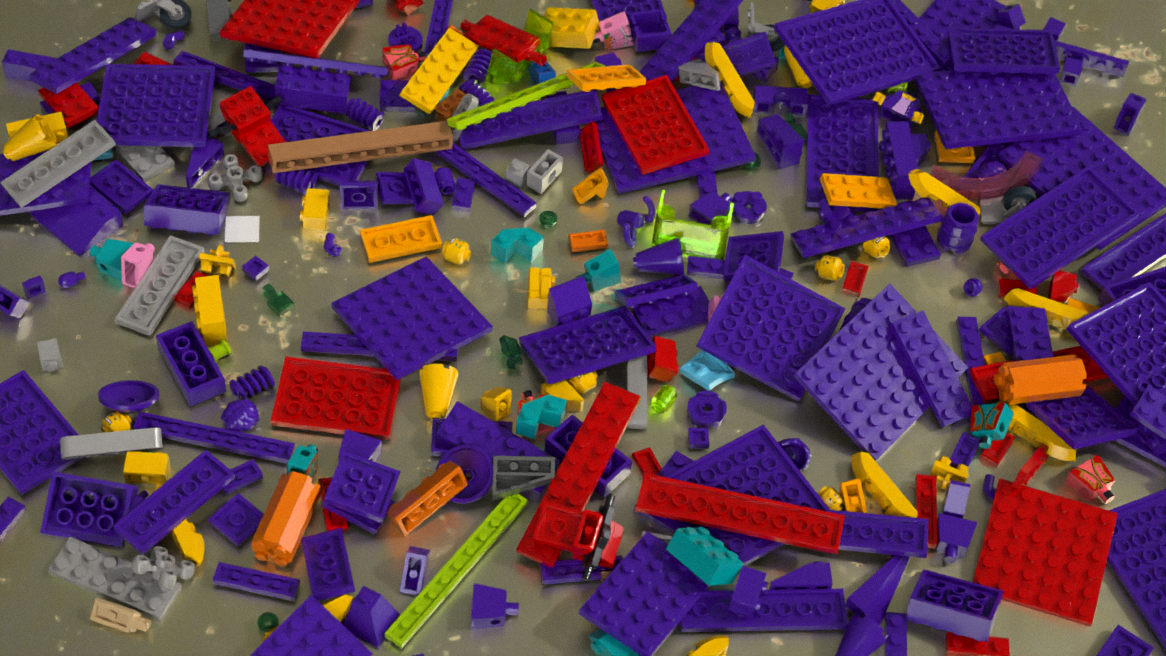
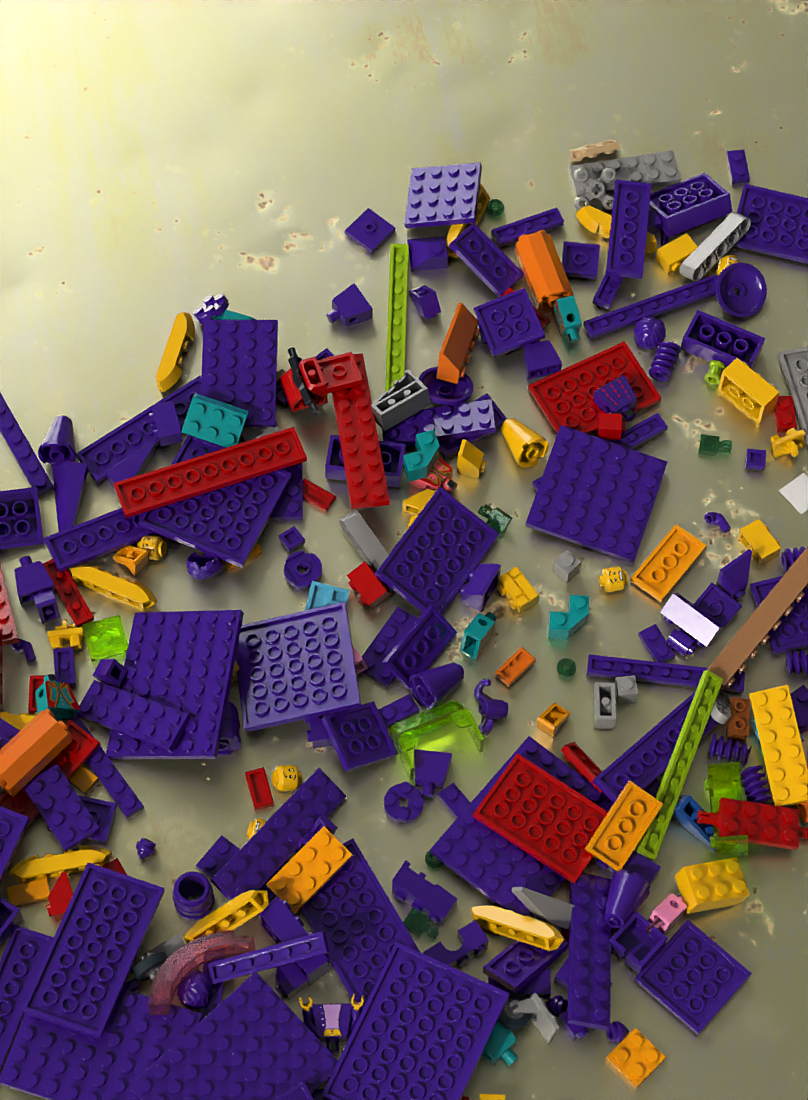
camera: 150 degrees right, 10 degrees up
clear neon green brick [651,385,678,414] -> none
none -> clear neon green plate [82,615,129,662]
none -> dark purple brick [92,659,128,686]
none -> dark purple plate [208,932,330,984]
none -> light grey brick [553,550,581,584]
none -> dark purple torso [593,375,637,422]
none -> red brick [598,413,625,440]
none -> dark purple cone [604,870,650,928]

